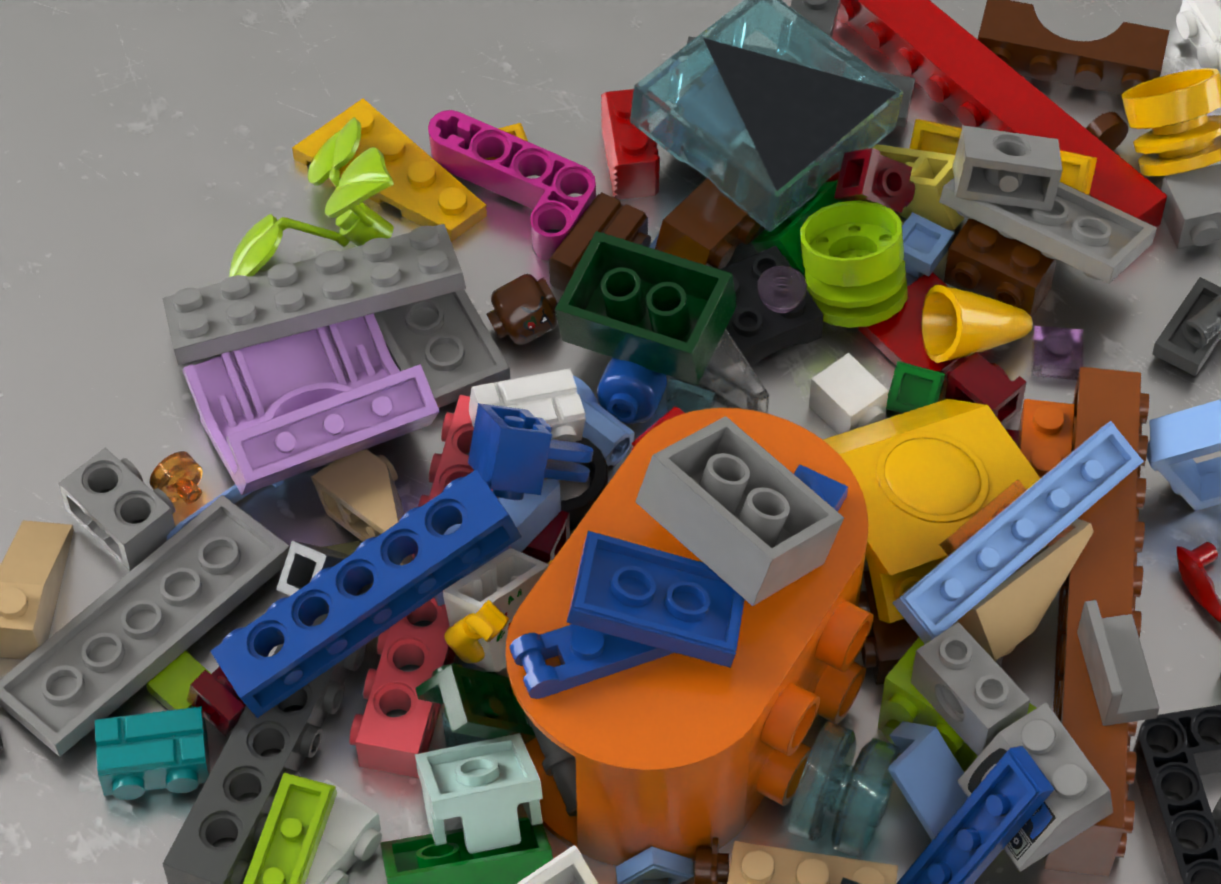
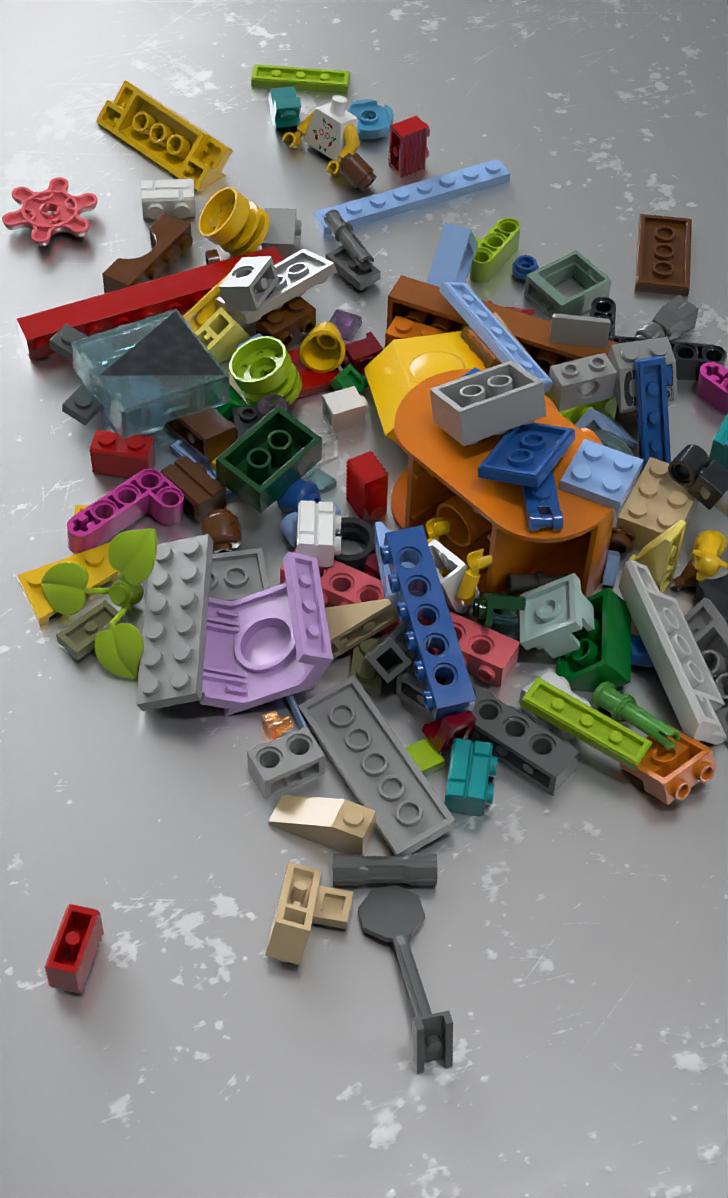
camera: 75 degrees left, 5 degrees down
blue brick [468,403,593,500] -> none
dark red brick [834,148,915,214] -> none
none -> olive plate [56,600,126,660]
none -> light blue plate [559,439,644,511]

